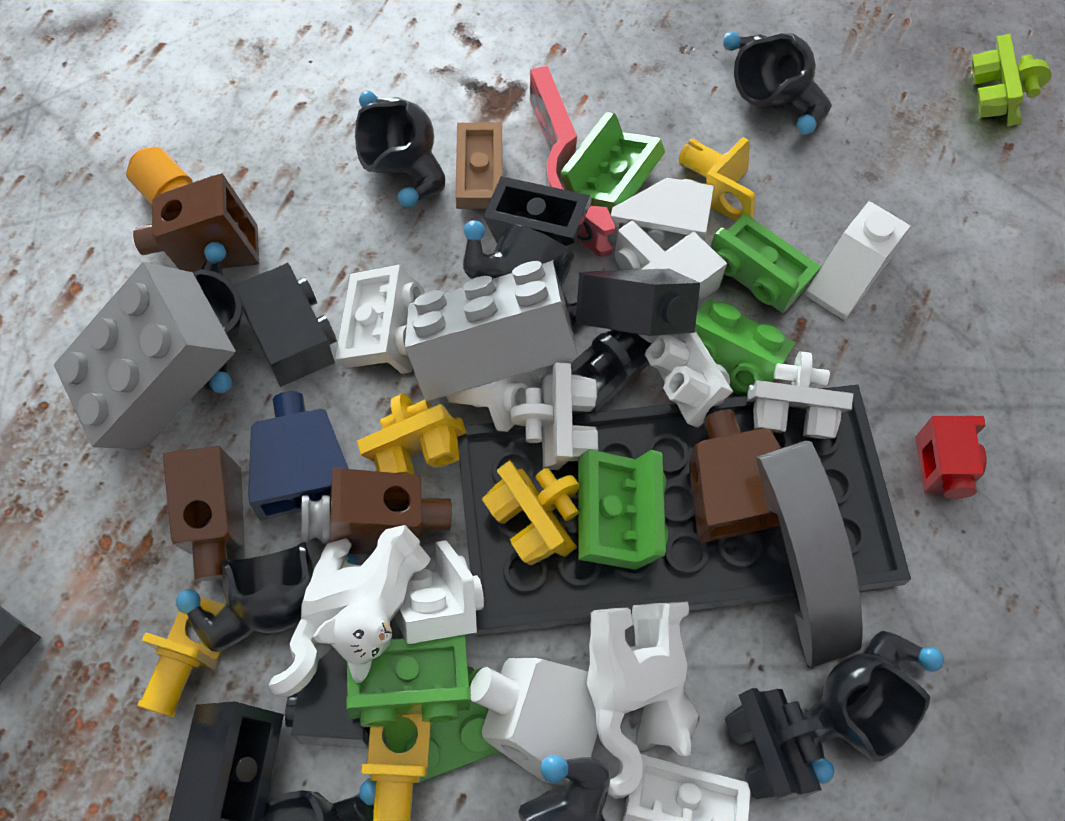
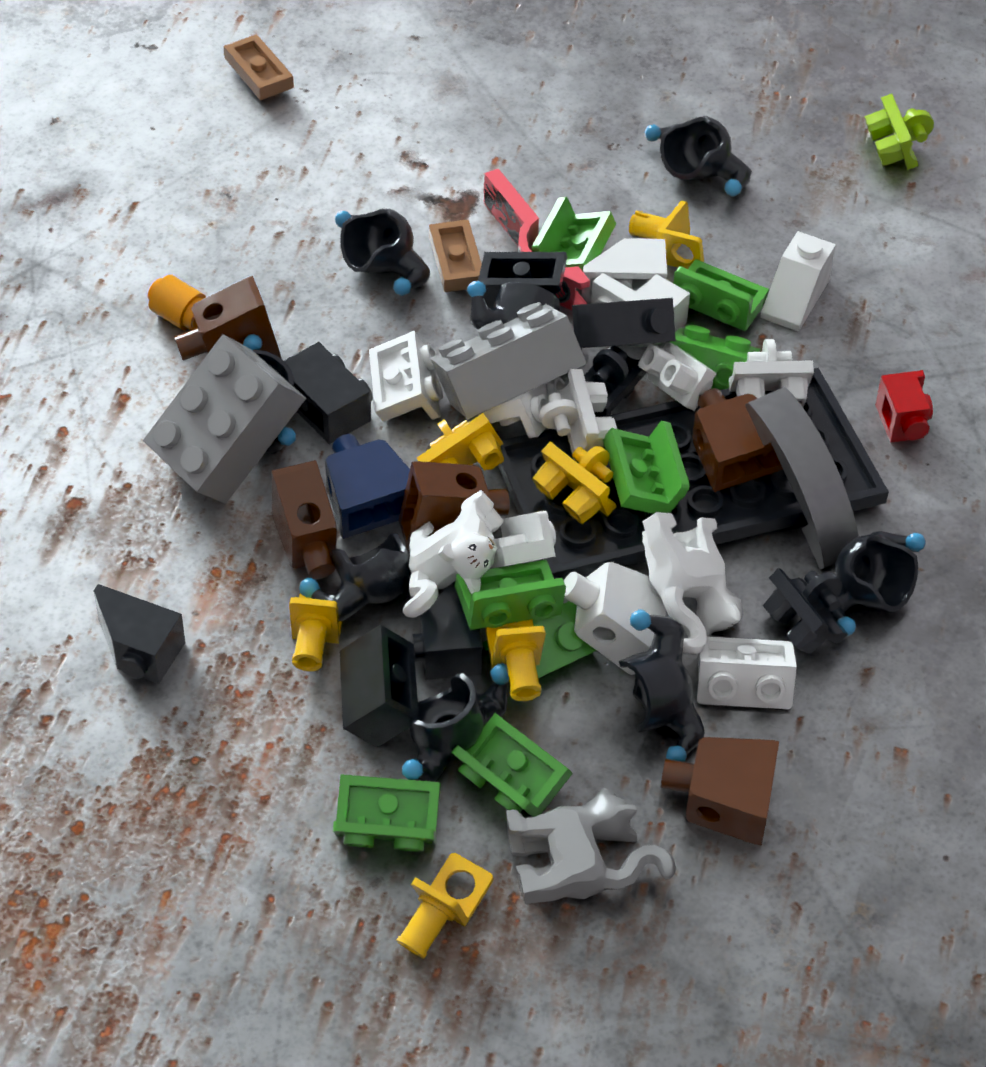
camera: 10 degrees left, 15 degrees down
light grey bush [301,495,330,544] -> none

